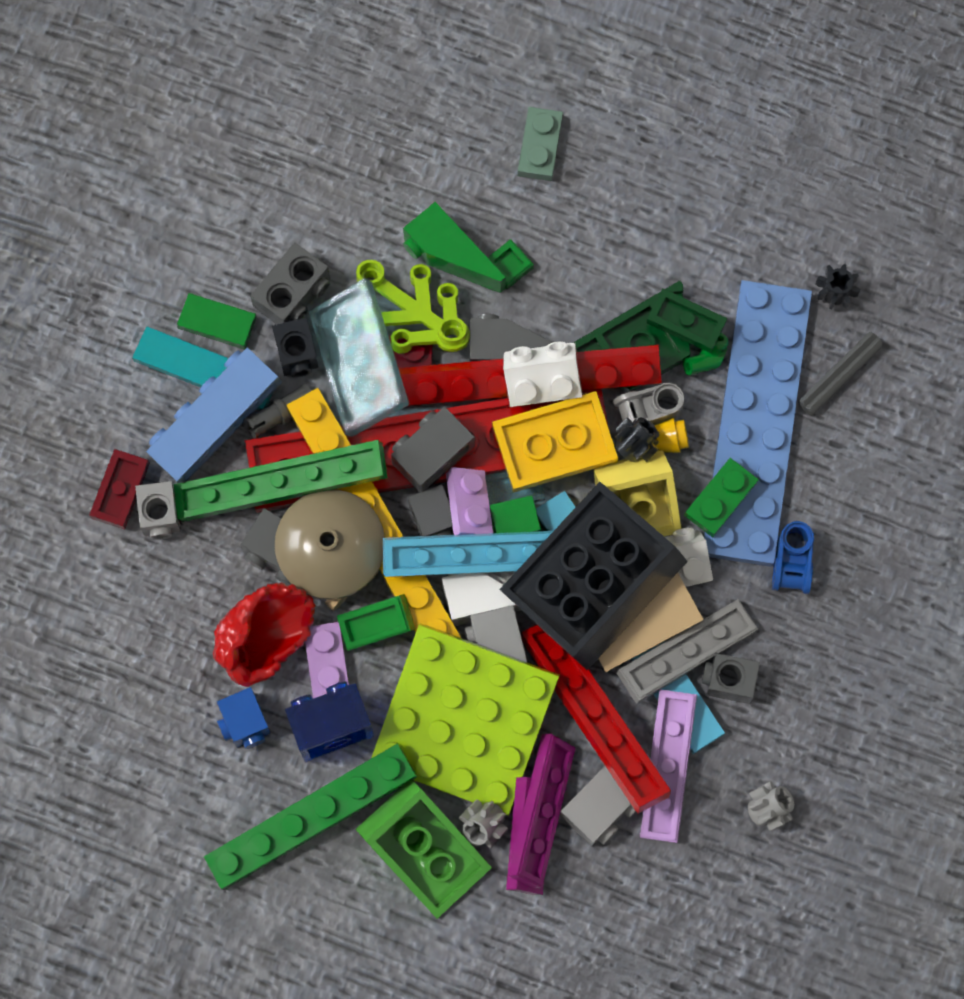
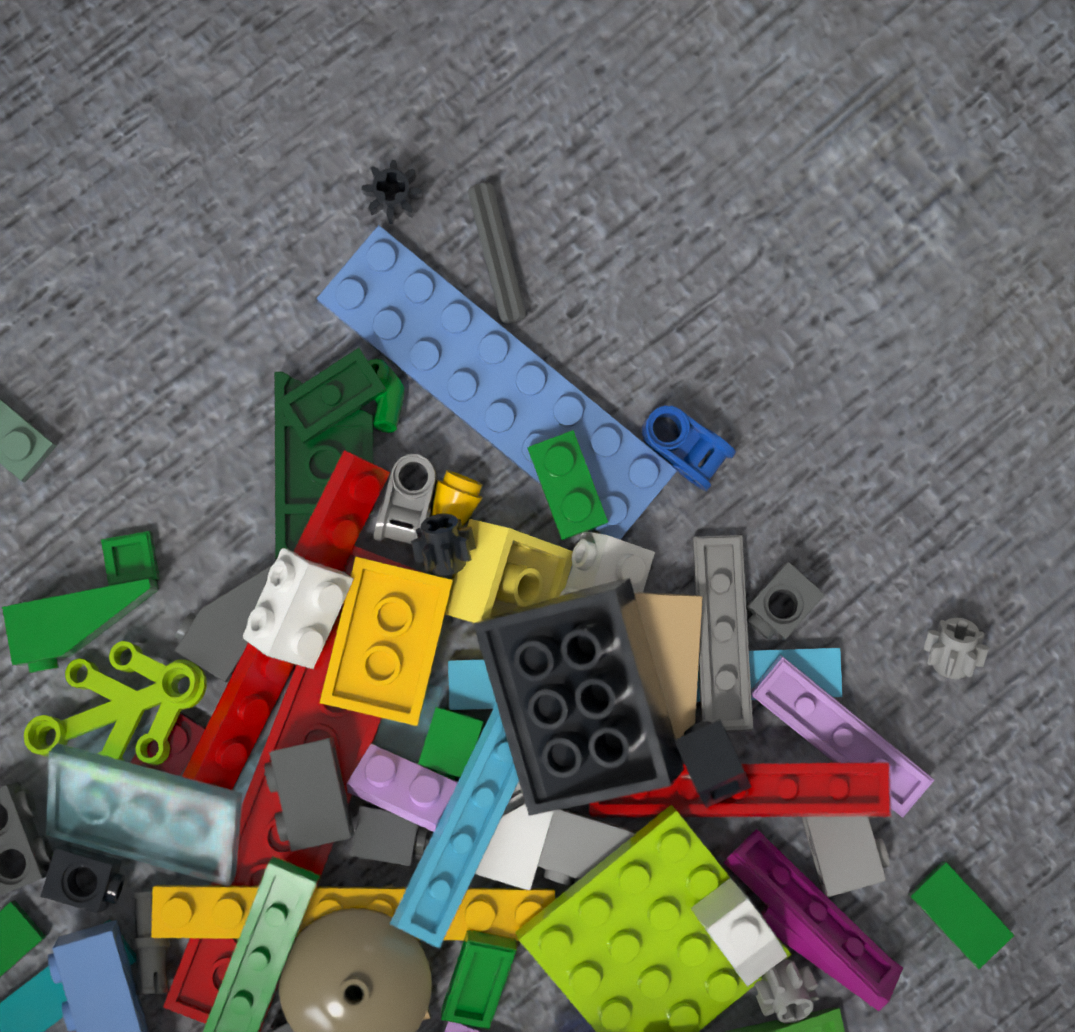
camera: 60 degrees left, 10 degrees up
none -> black brick [674,719,752,808]
none -> white slope [690,878,787,987]
none -> green tile [908,861,1015,969]

